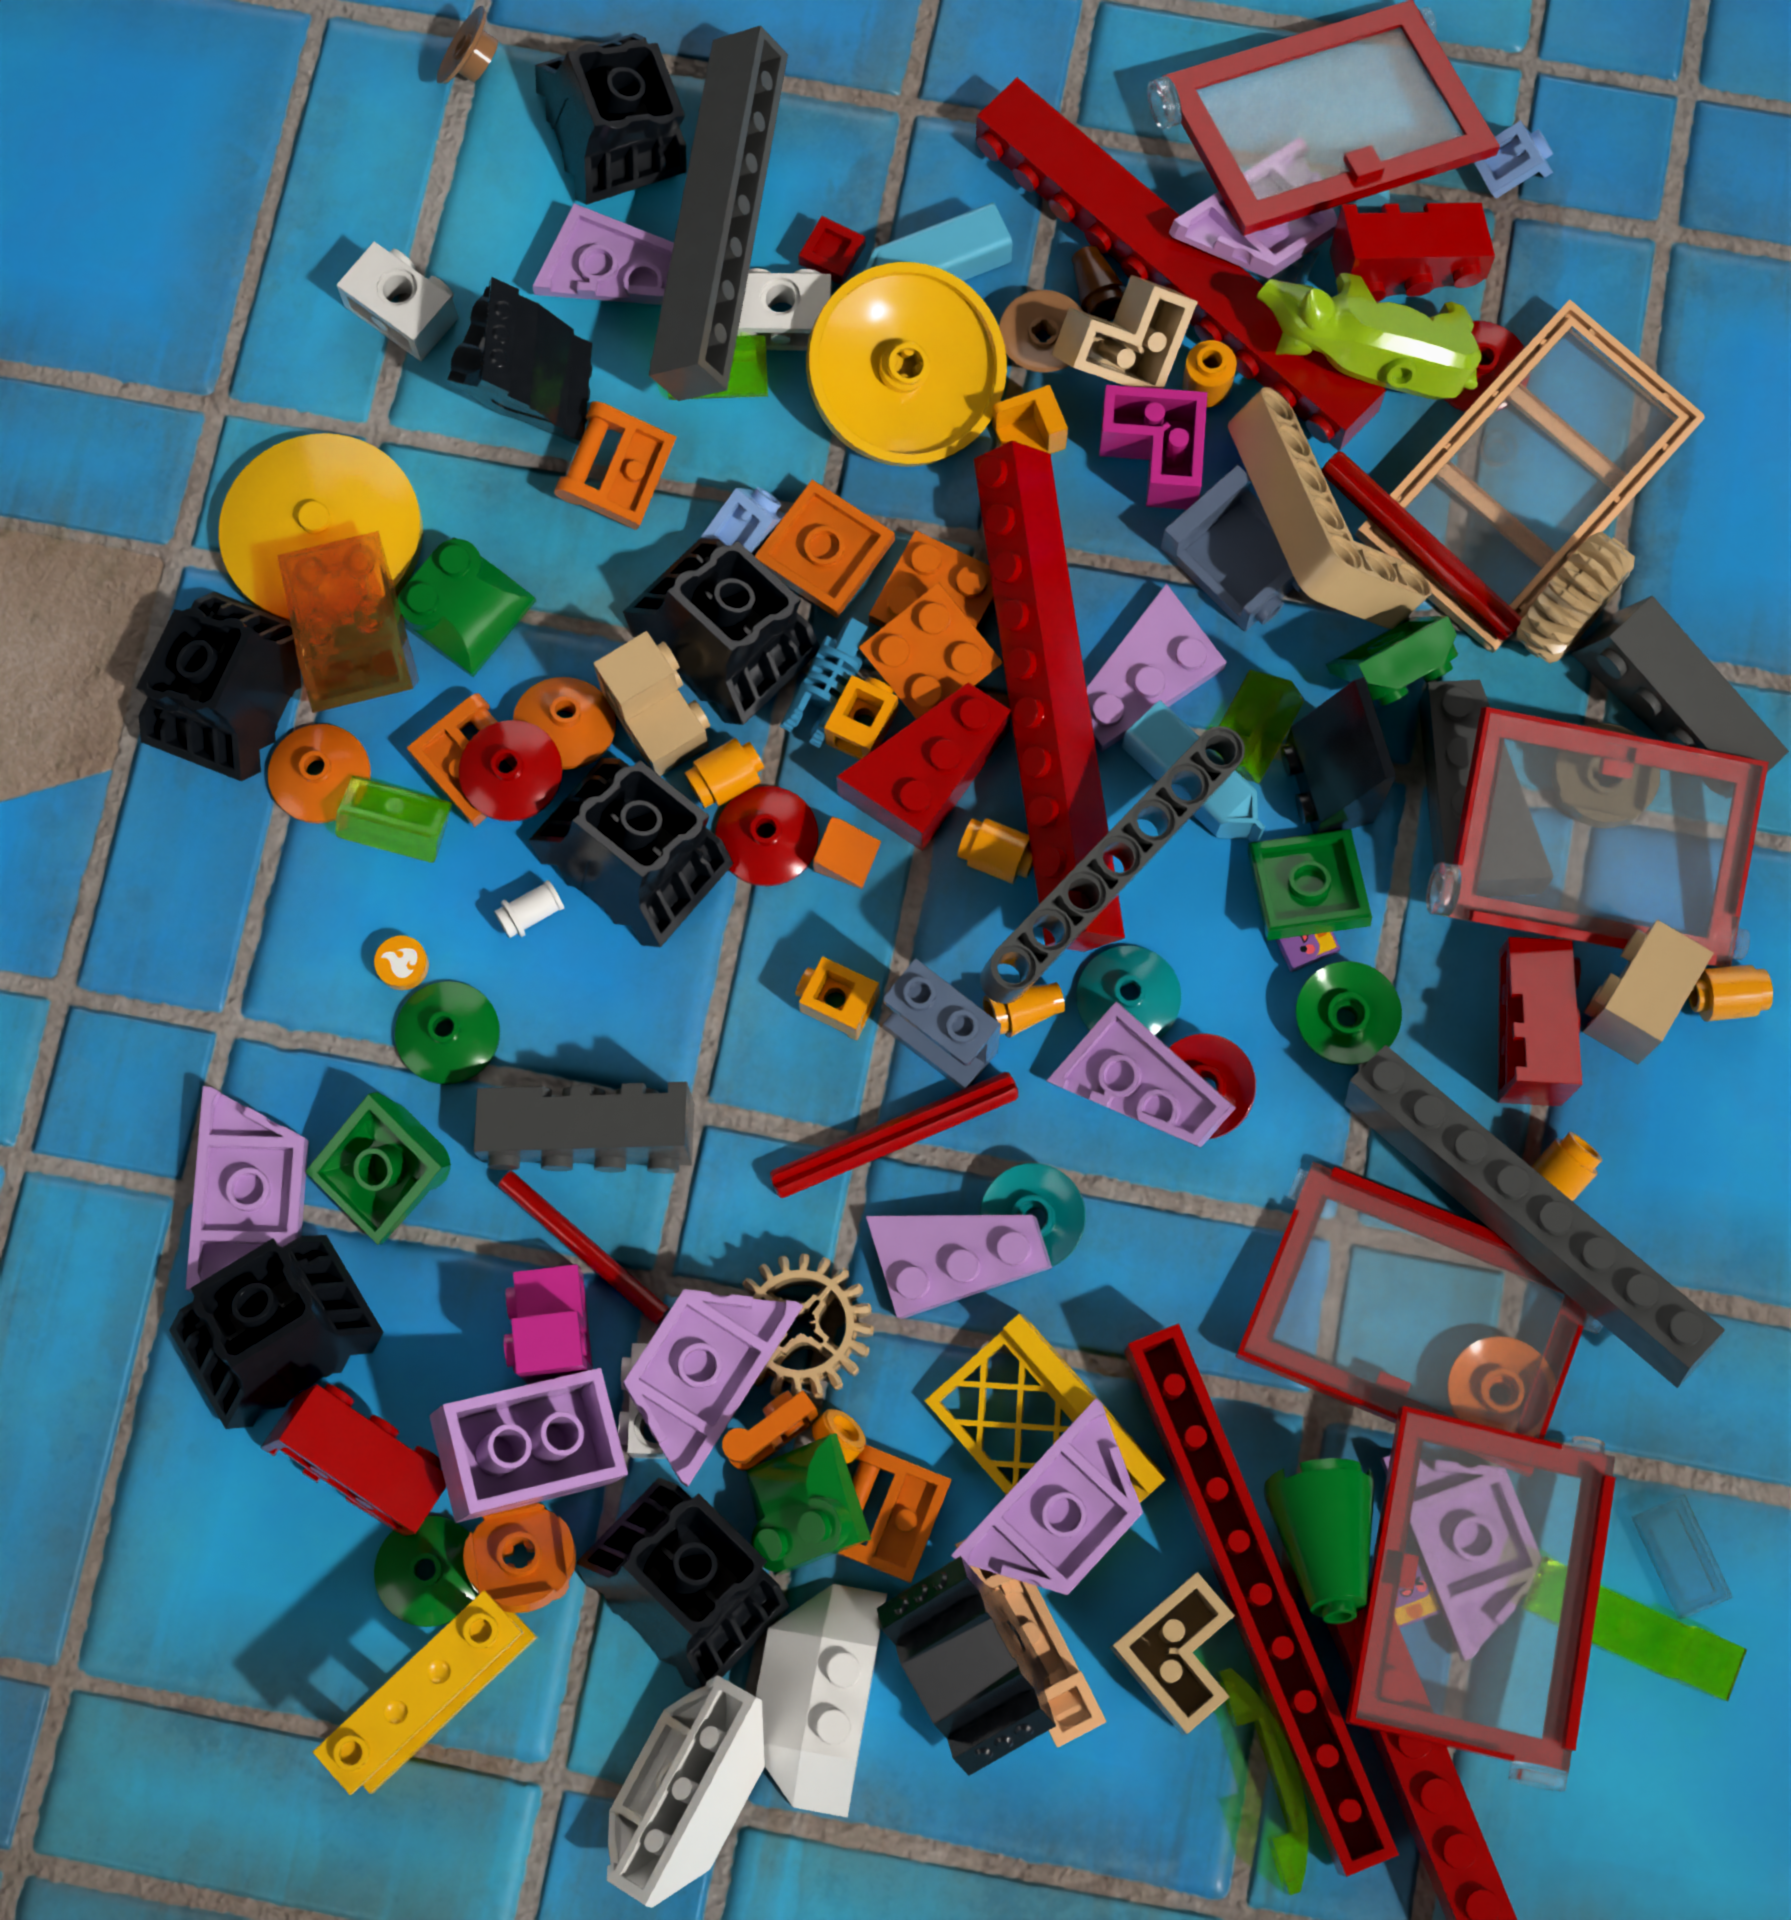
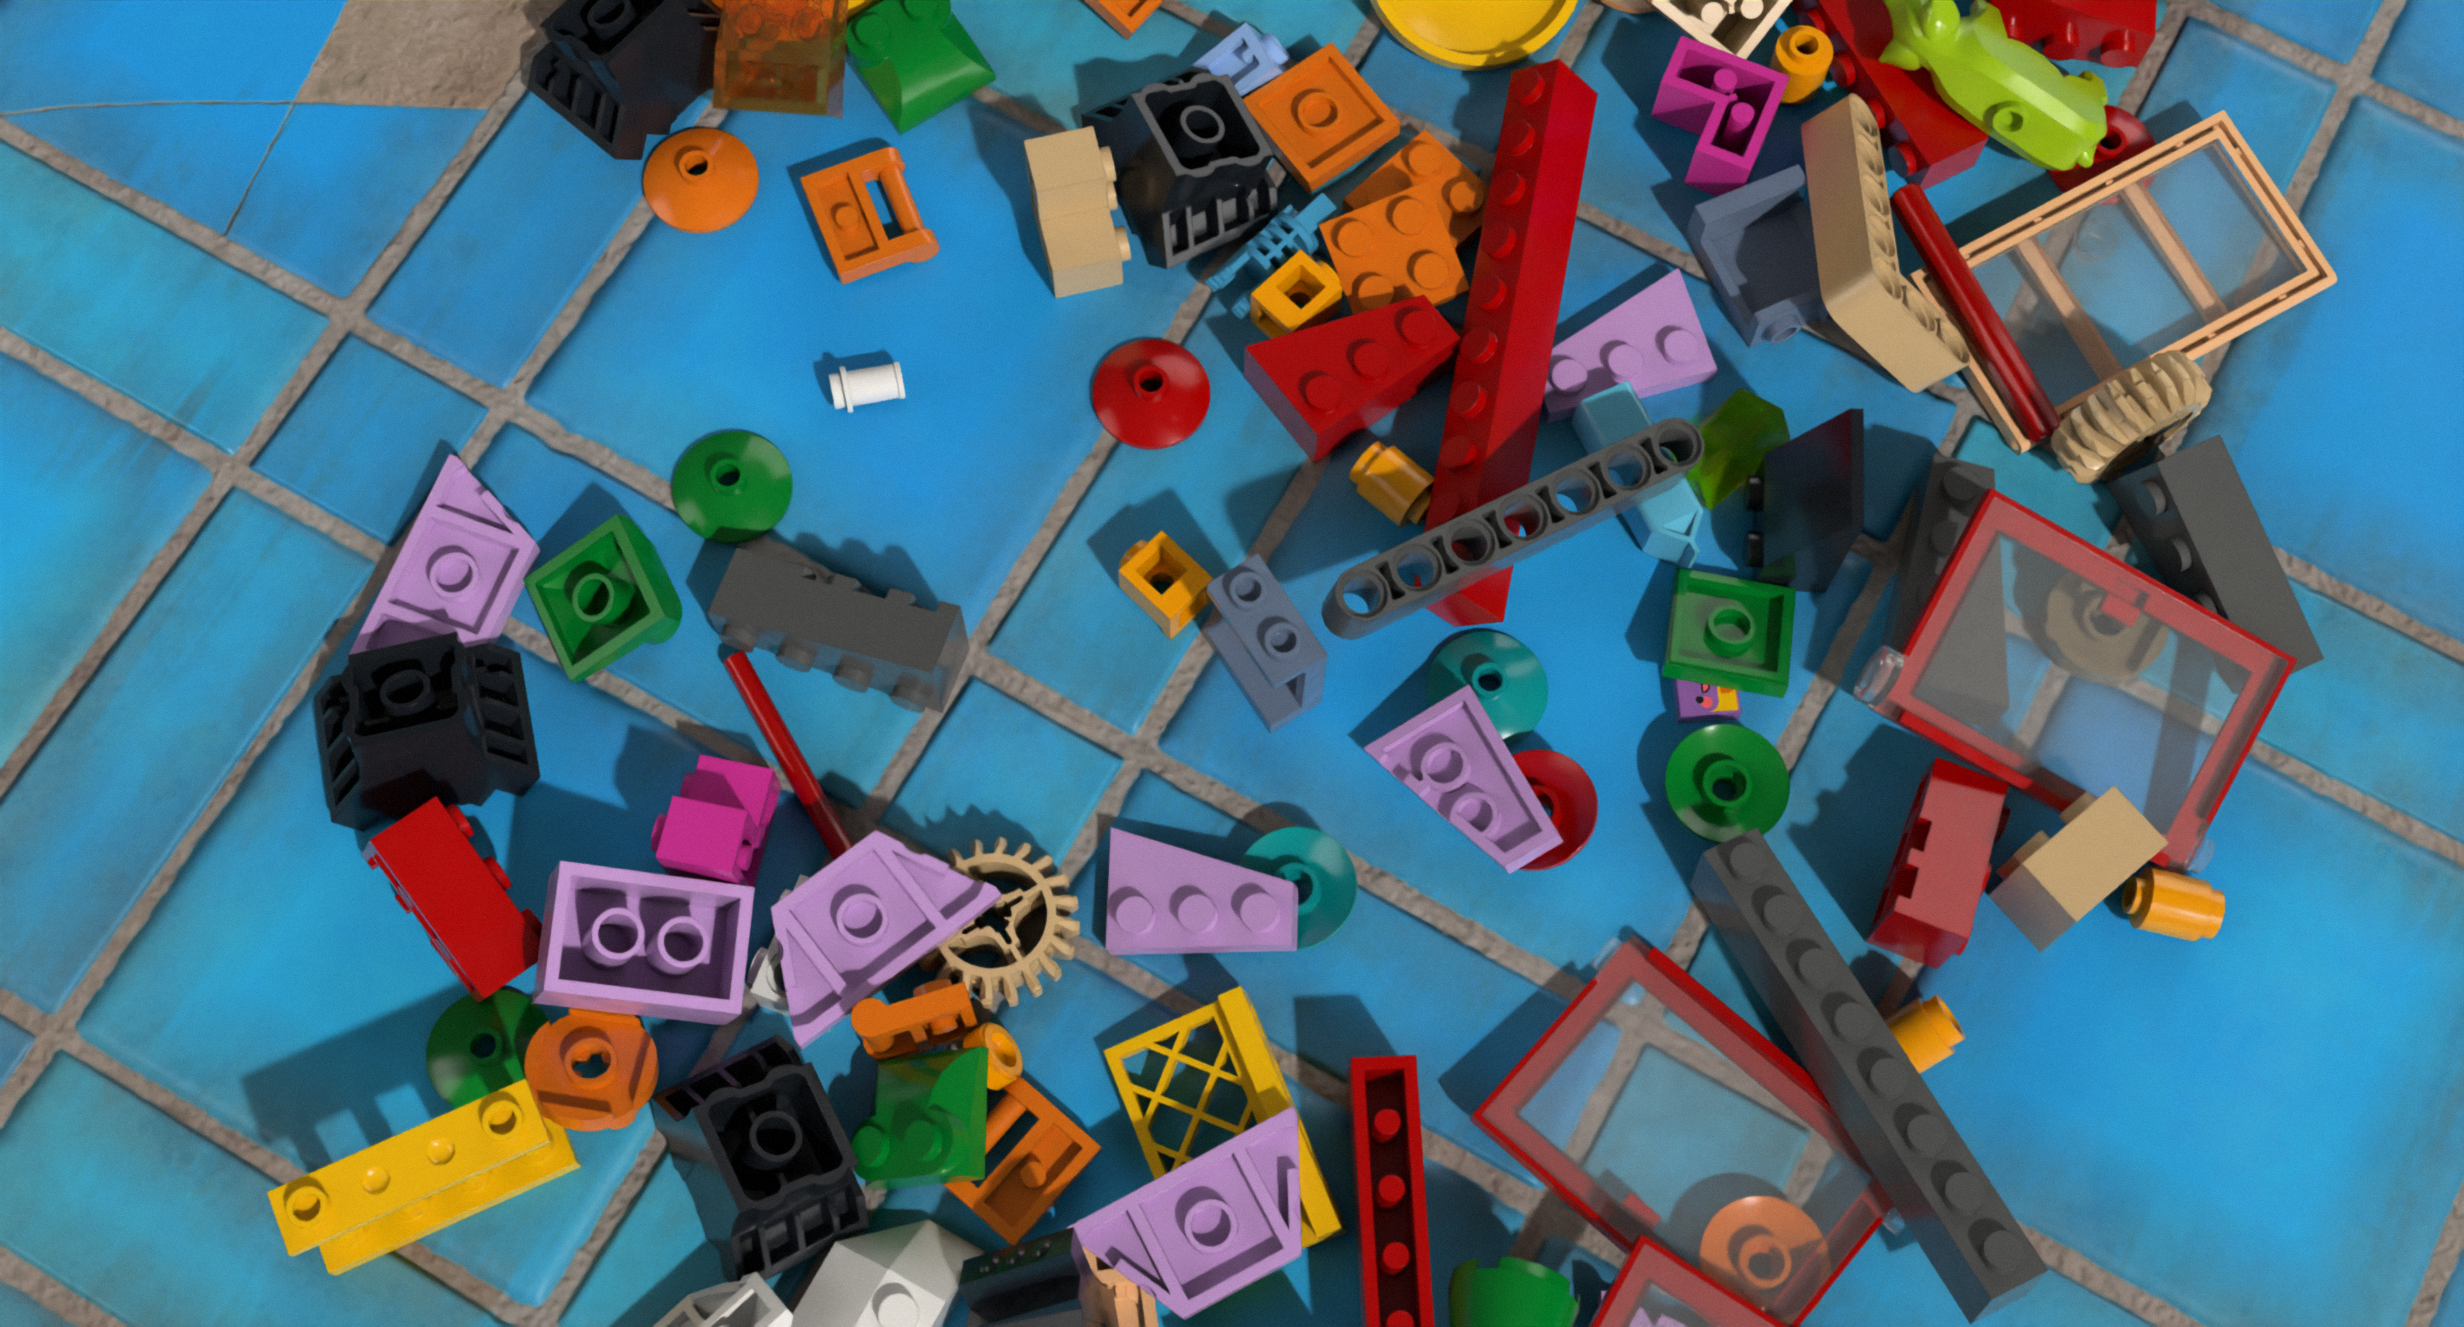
camera: 15 degrees right, 5 degrees down
clear neon green slope [335,775,452,863] -> none
light orange tile [374,935,429,991] -> none
red dish [459,720,563,822] -> none
orange dish [513,677,616,770] -> none
black slope [529,758,734,947] -> none
light orange brick [684,738,765,809] -> none
red axle [770,1072,1018,1198] -> none
orange slope [813,816,881,889] -> none
light orange cone [983,982,1065,1038] -> none
light orange panel [992,385,1068,454] -> none
green slope [1326,616,1458,706] -> none

